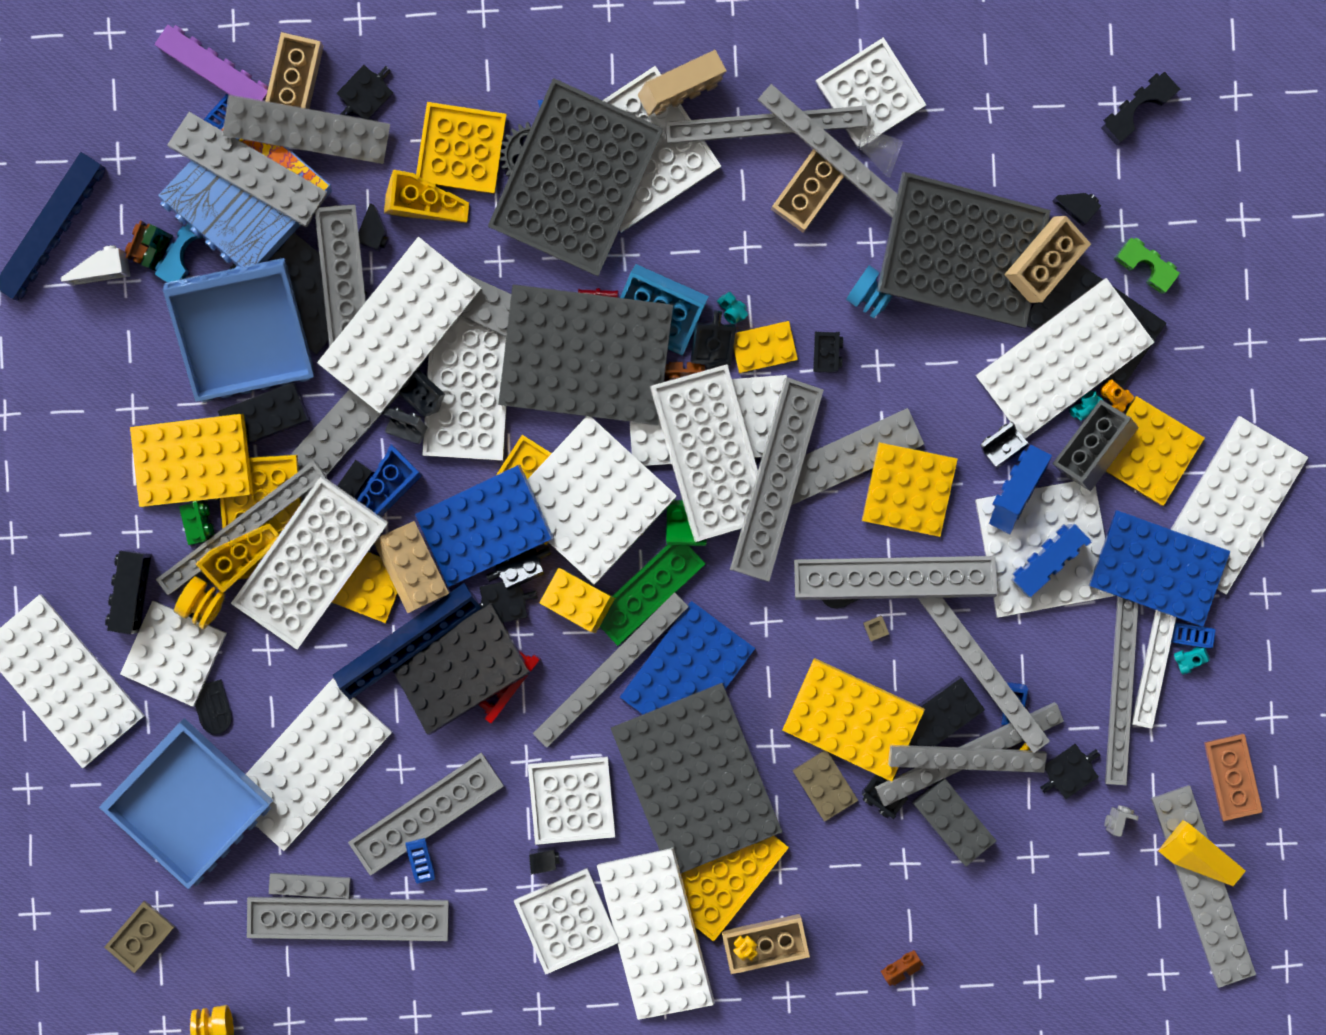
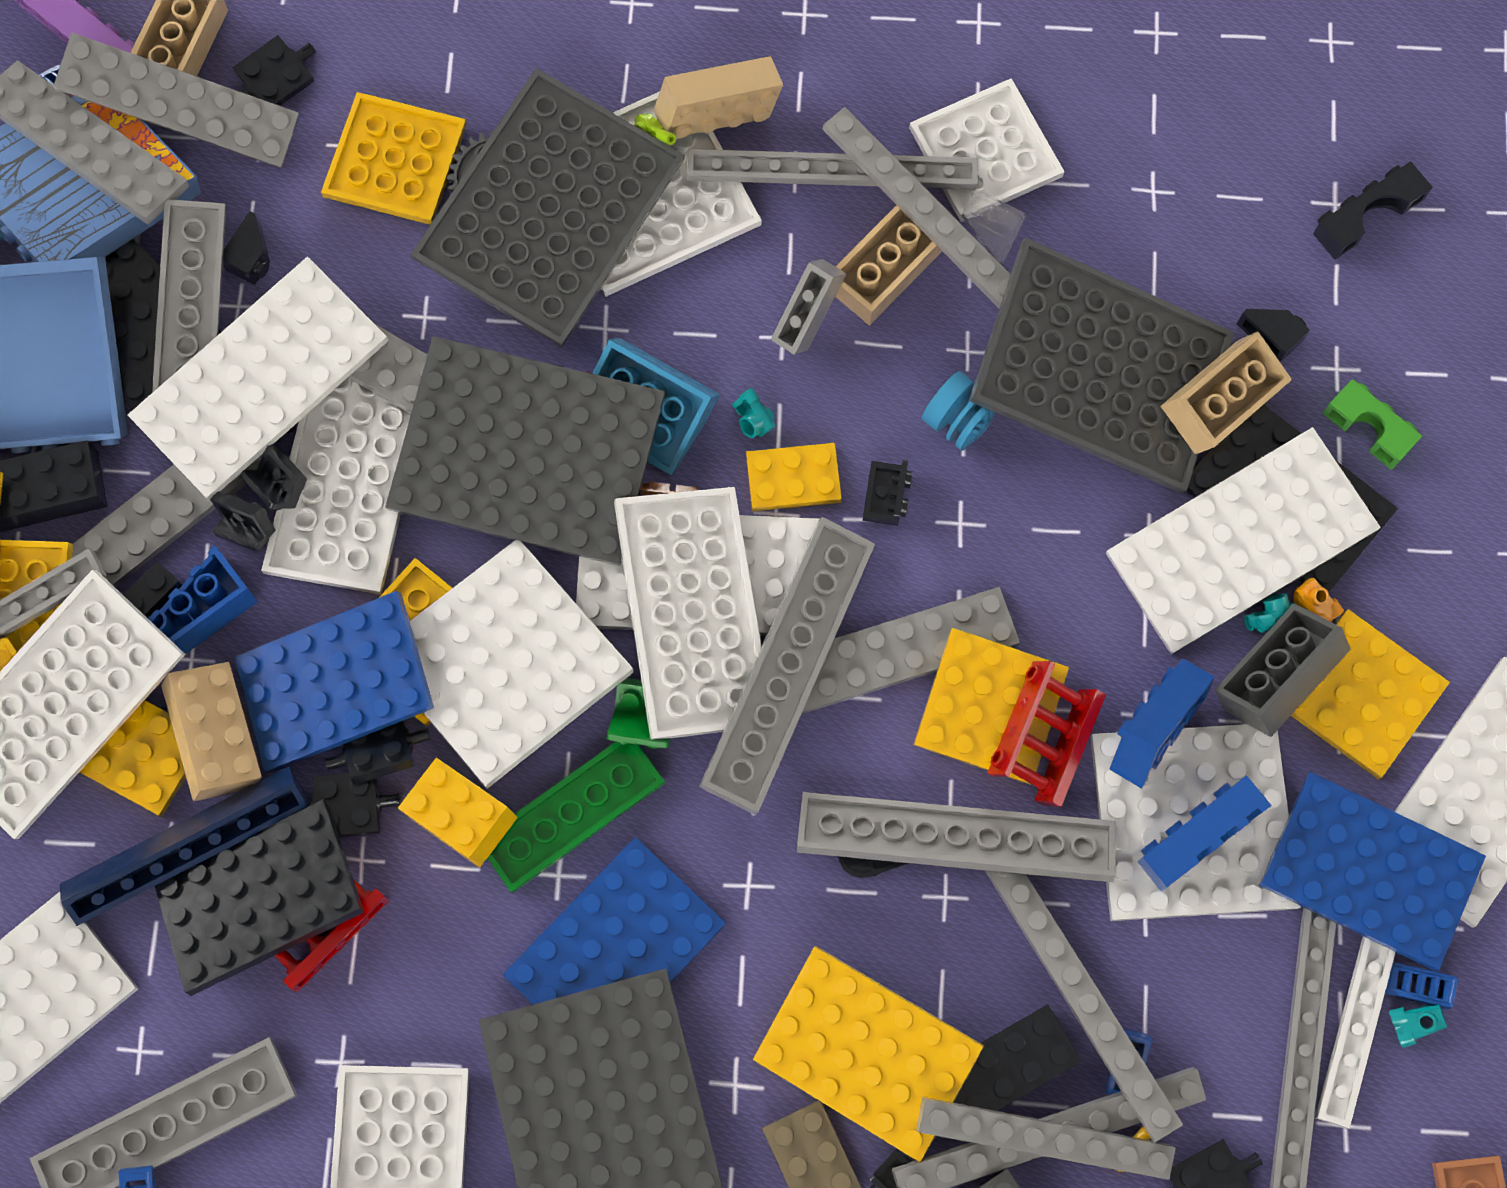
camera: 10 degrees right, 15 degrees down
yellow wedge [384,170,469,223] -> none
light grey plate [533,592,689,748] -> none
black plate [690,310,736,370] -> none
dark tan plate [863,615,889,642] -> none
bracket [980,422,1029,469] -> none
none -> lime plate [634,113,676,145]
none -> light grey brick [771,259,846,355]
none -> red fence [987,661,1106,807]

